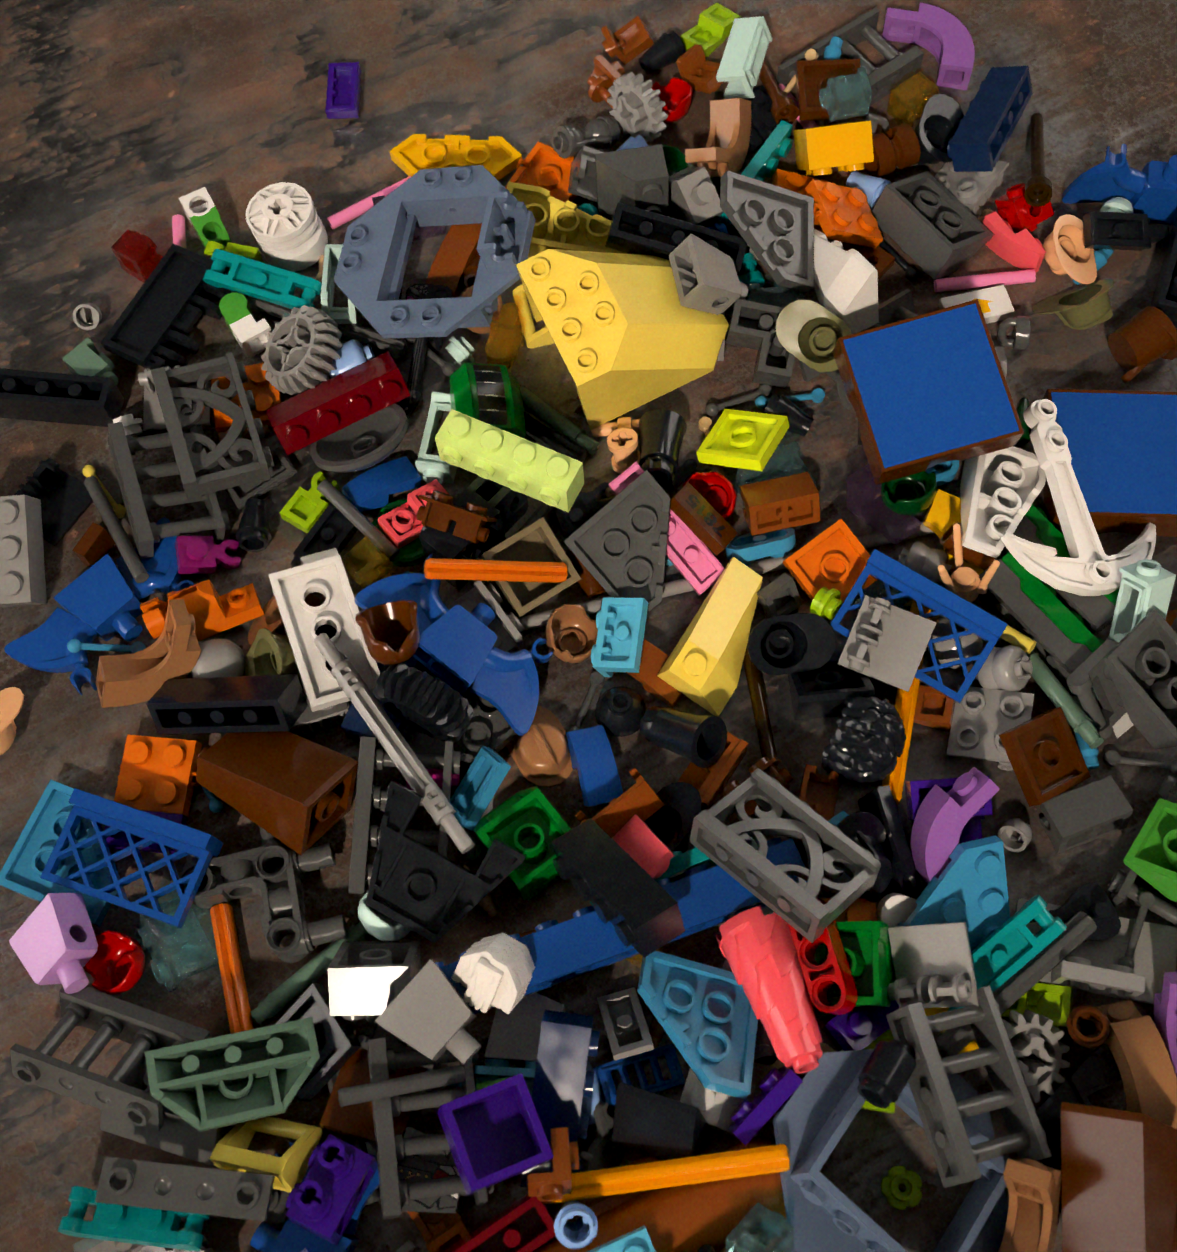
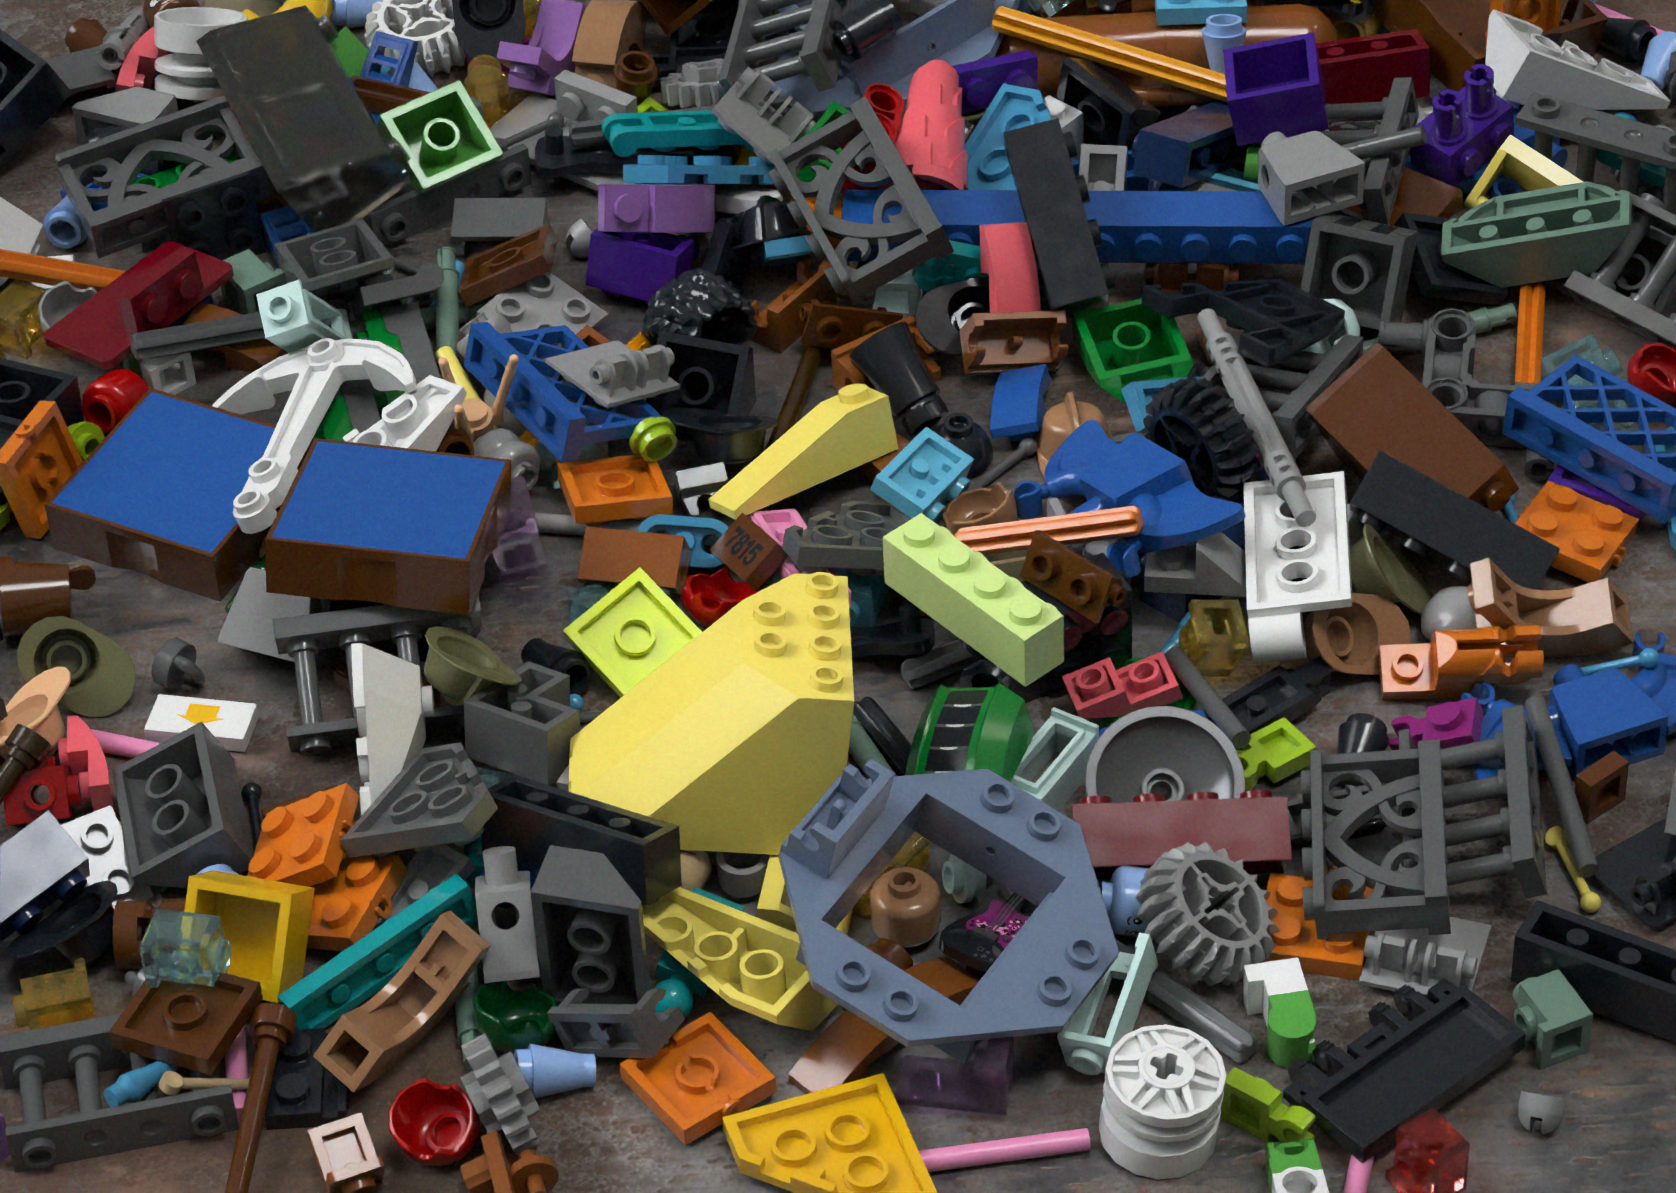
camera: 160 degrees left, 25 degrees down
white plate [112,414,143,437] -> none
teal plate [203,249,322,309] -> none
reddish brown hair [355,599,420,665] -> none
white hair [452,933,535,1014] -> none
dark orange bracket [527,1127,579,1202] -> none
dark grey piece [551,116,620,158] -> none
light grey torso [669,234,748,315] -> none
light aqua window [716,16,773,99] -> none

